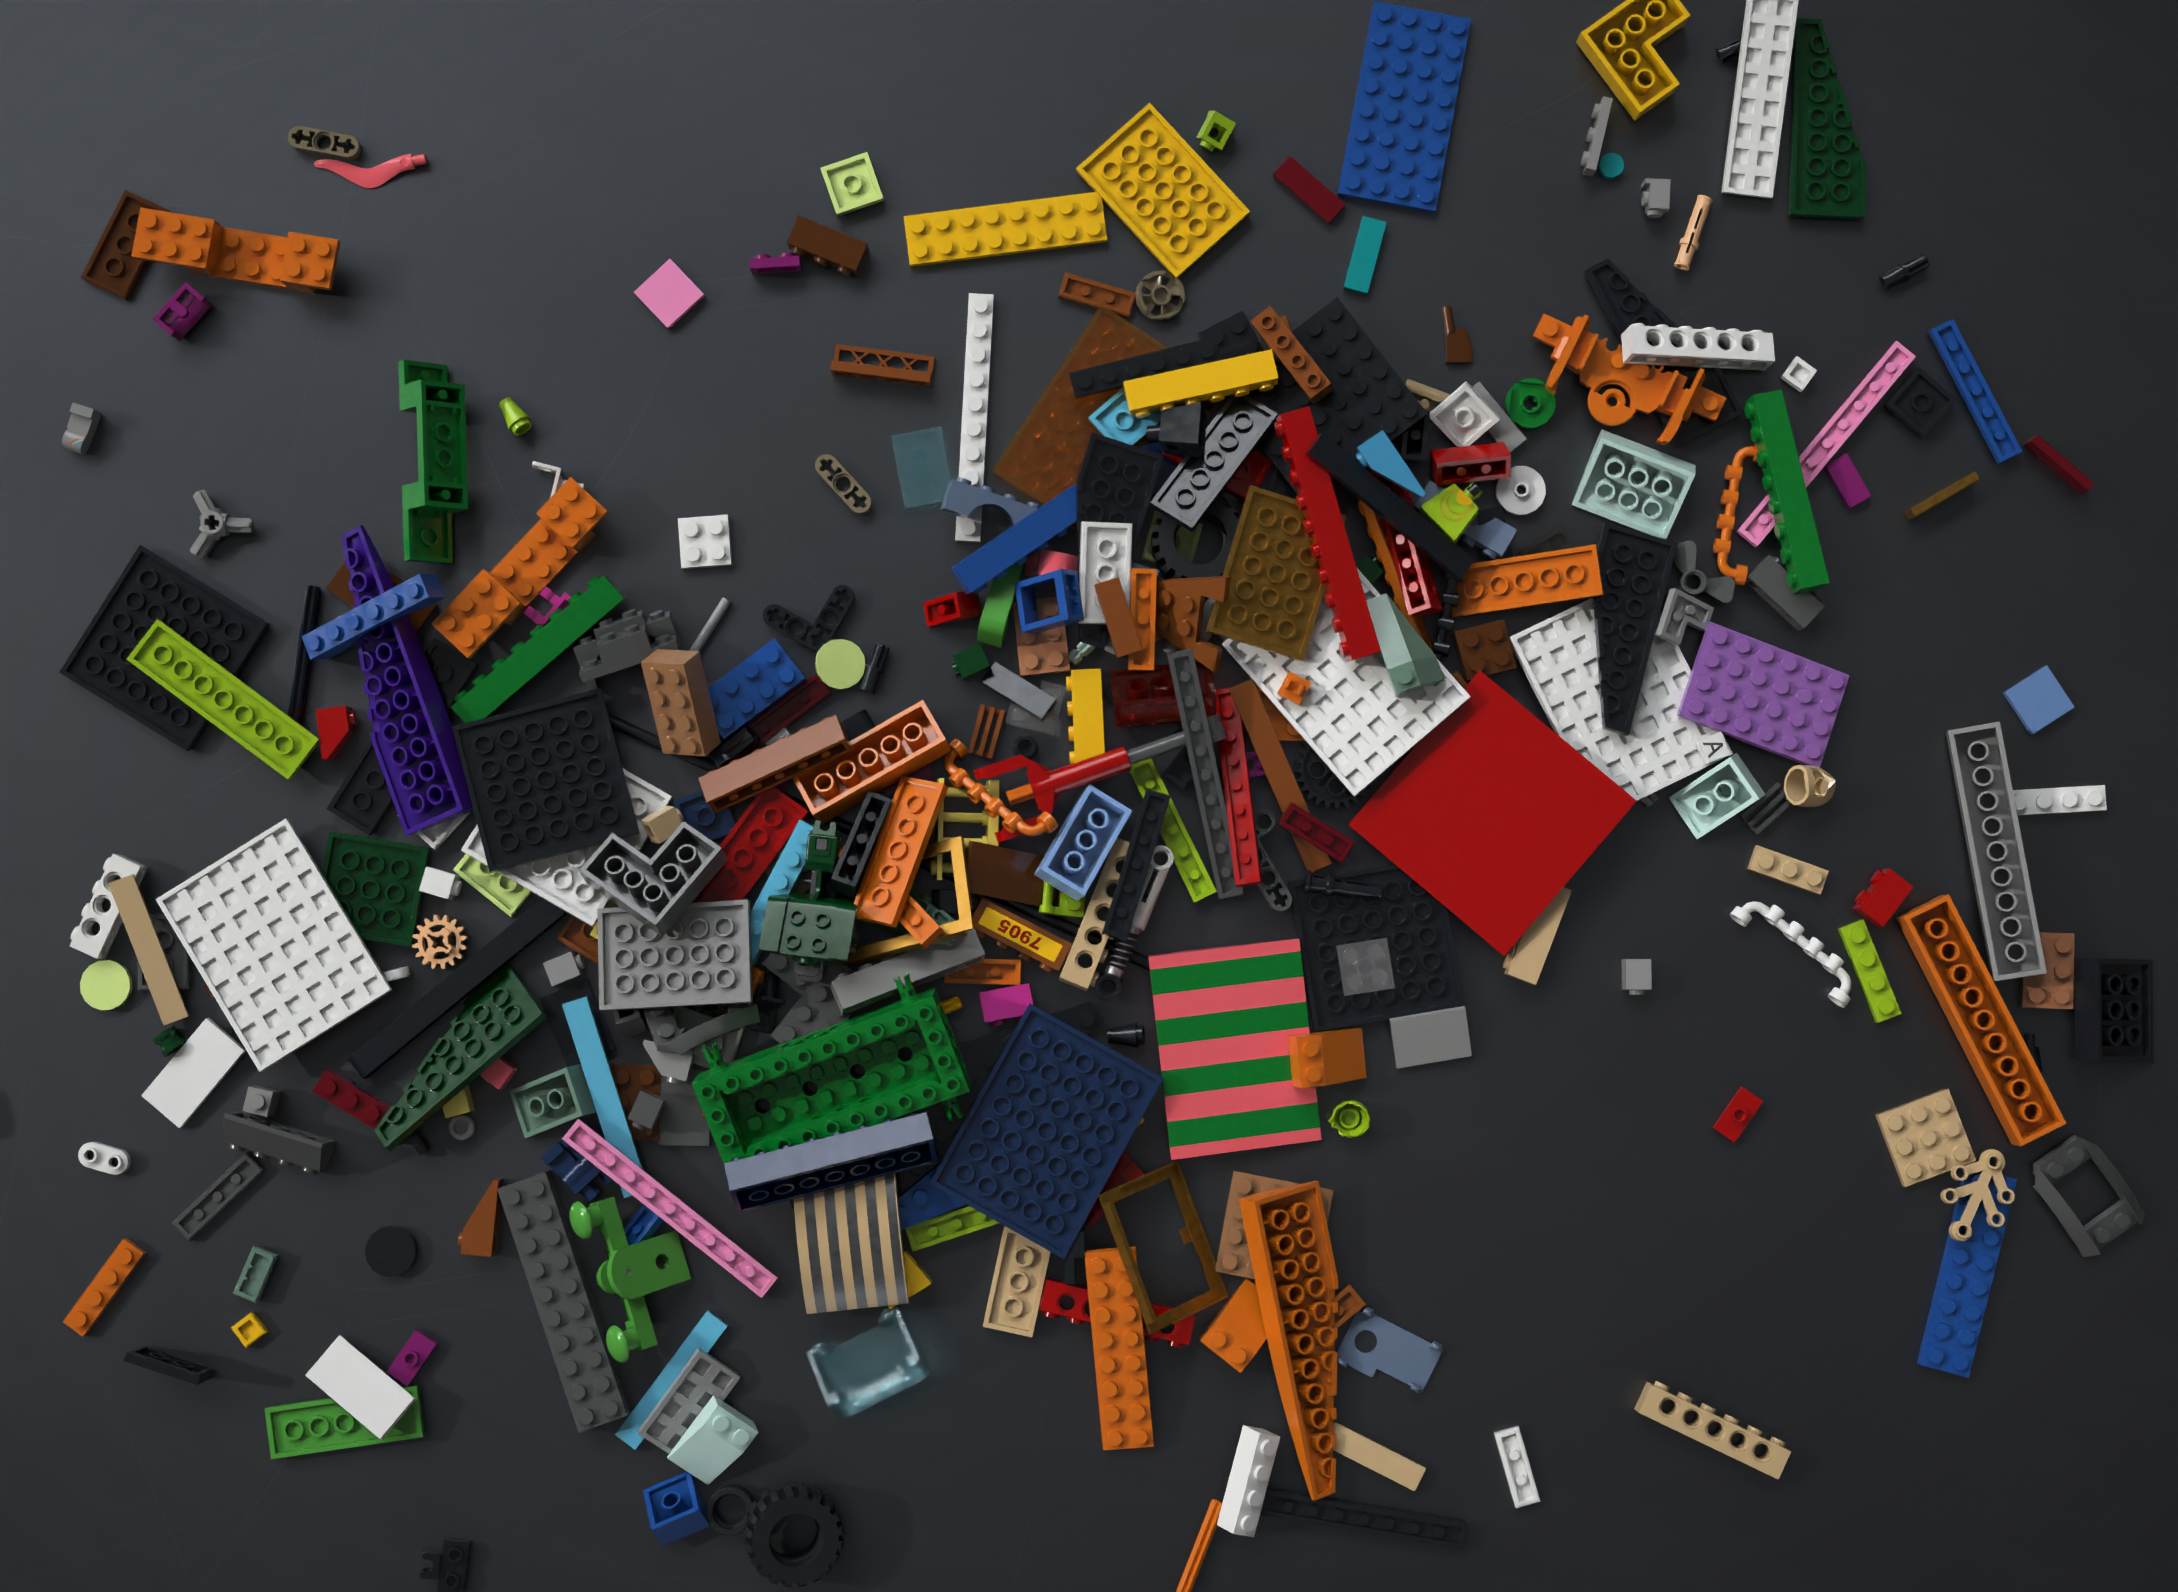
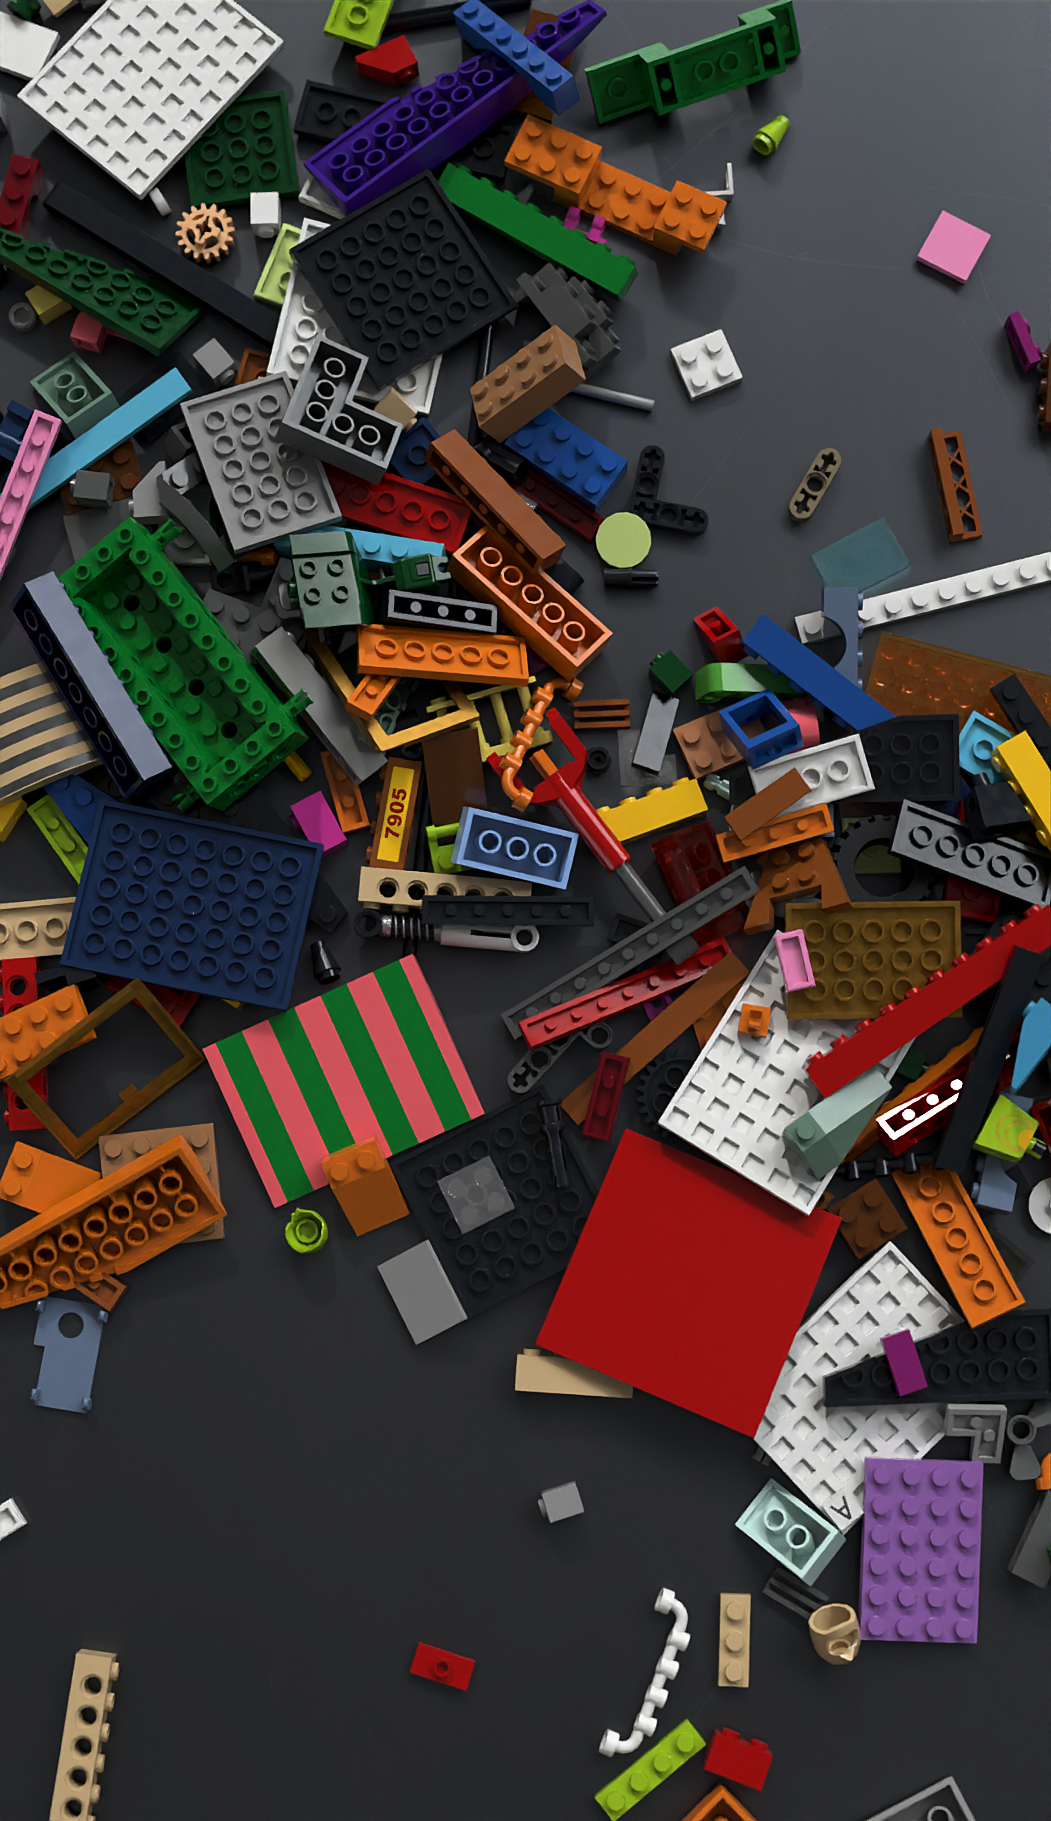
camera: 75 degrees right, 5 degrees down
lime plate [1129,758,1217,903] -> none
none -> bright pink tile [773,929,816,992]
none -> magenta tile [880,1329,928,1396]

